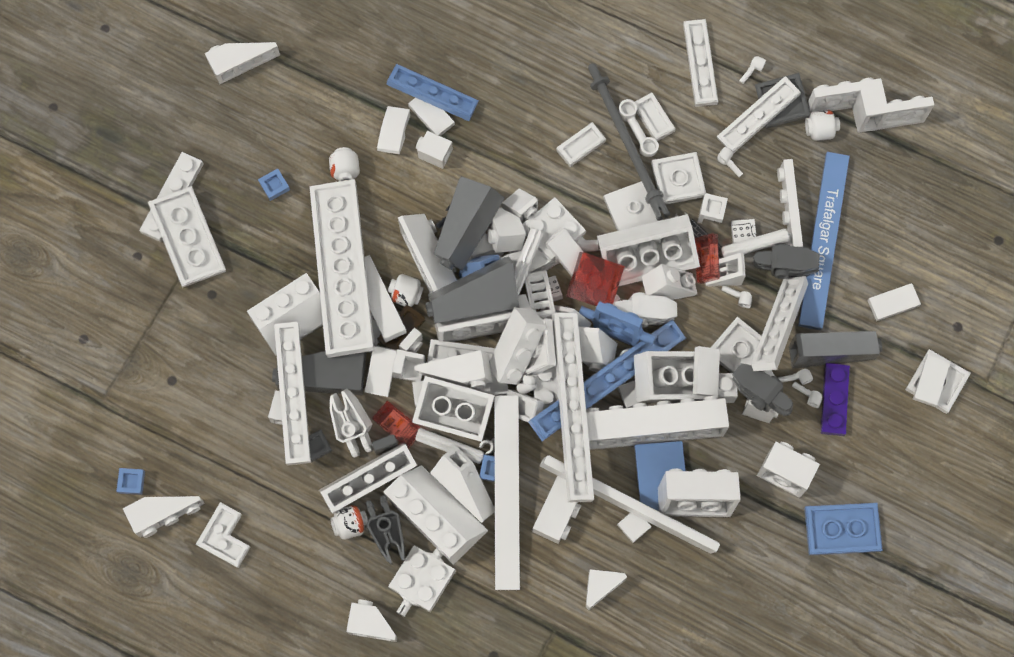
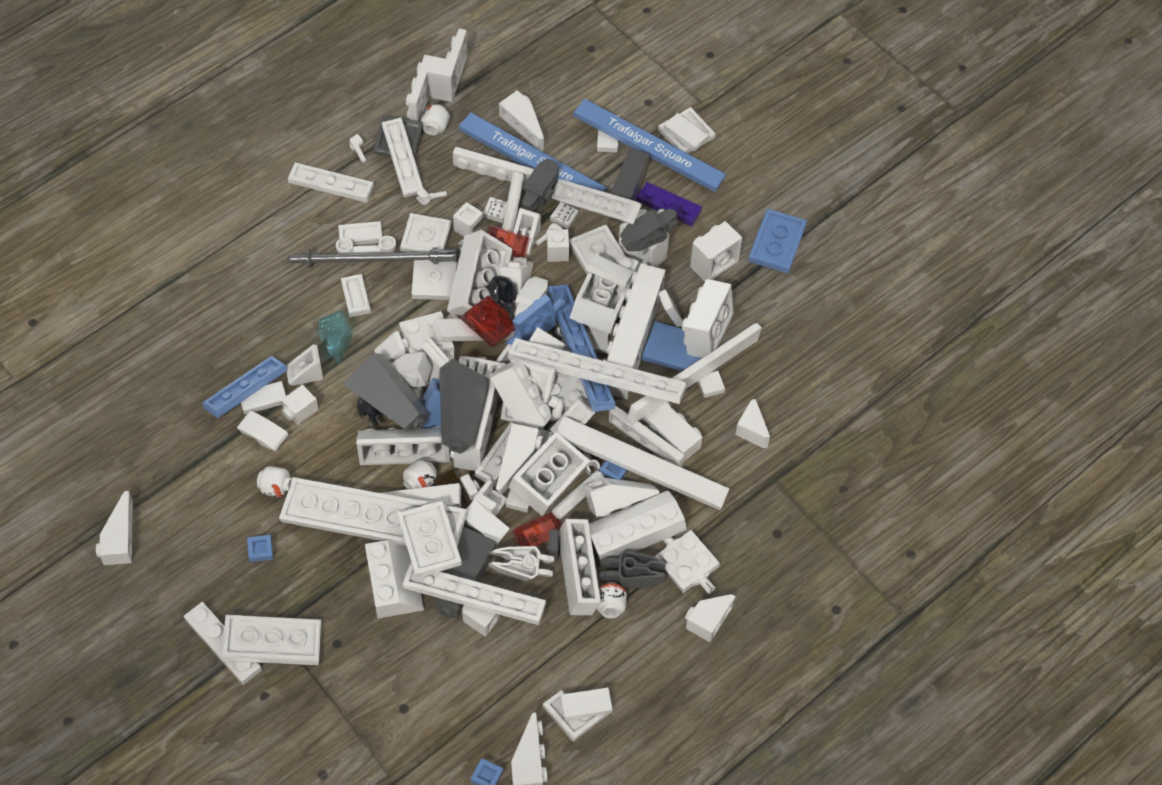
camera: 70 degrees left, 15 degrees down
none -> white slope [286,344,323,386]
none -> clear light blue slope [316,310,352,364]
none -> white plate [397,501,462,578]
none -> black piece [488,276,516,320]
none -> white slope [499,90,544,151]
none -> white brick [547,229,569,262]
none -> white tile [550,202,579,230]
none -> white tile [561,688,613,720]
none -> medium blue tile [573,99,726,192]
none -> white tile [609,405,685,468]
none -> white tile [658,289,683,327]

